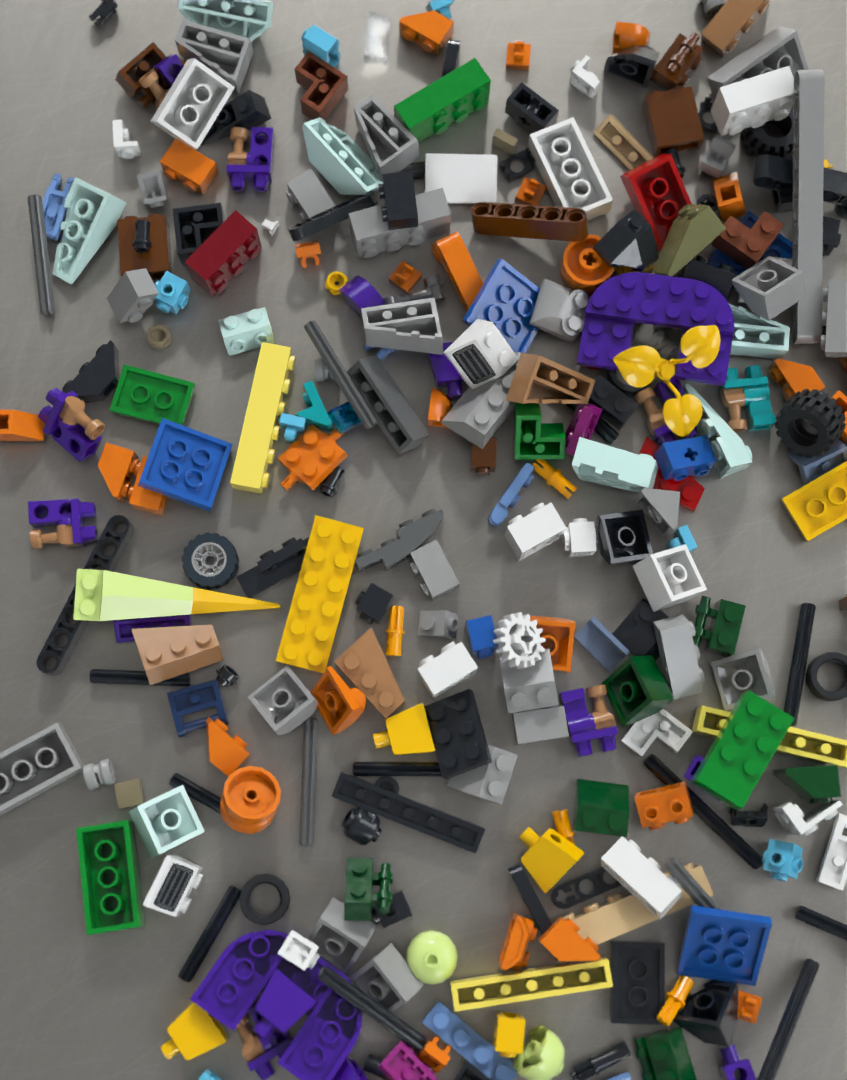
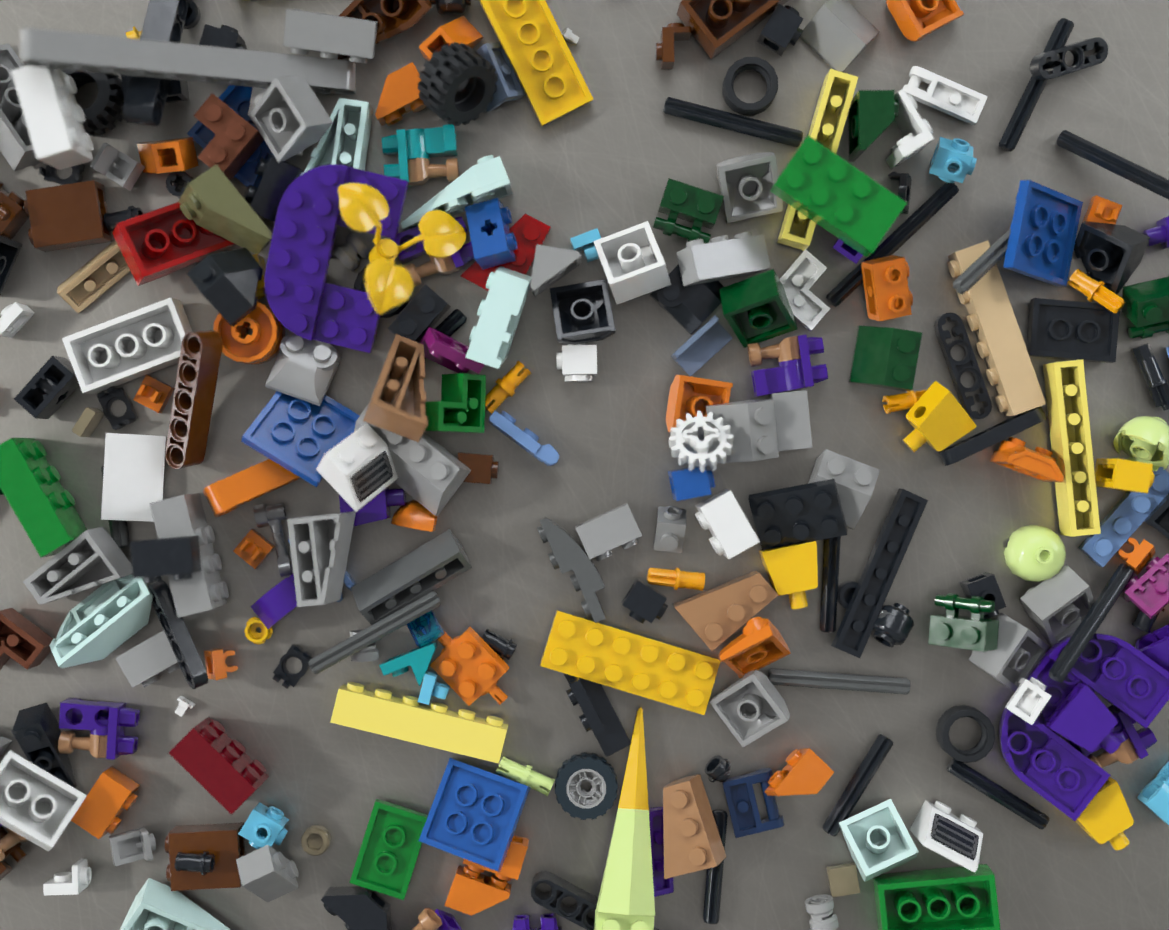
camera: 85 degrees left, 10 degrees up
black brick [173,203,225,265] -> none
light aqua bracket [218,307,275,356] -> none
orange wheel [219,766,281,834] -> none
white brick [504,503,567,561] -> none
orange slope [538,917,601,961] -> none
white brick [601,836,682,919] -> none
none -> black piece [272,644,313,689]
none -> yellowish green pin [496,756,555,797]

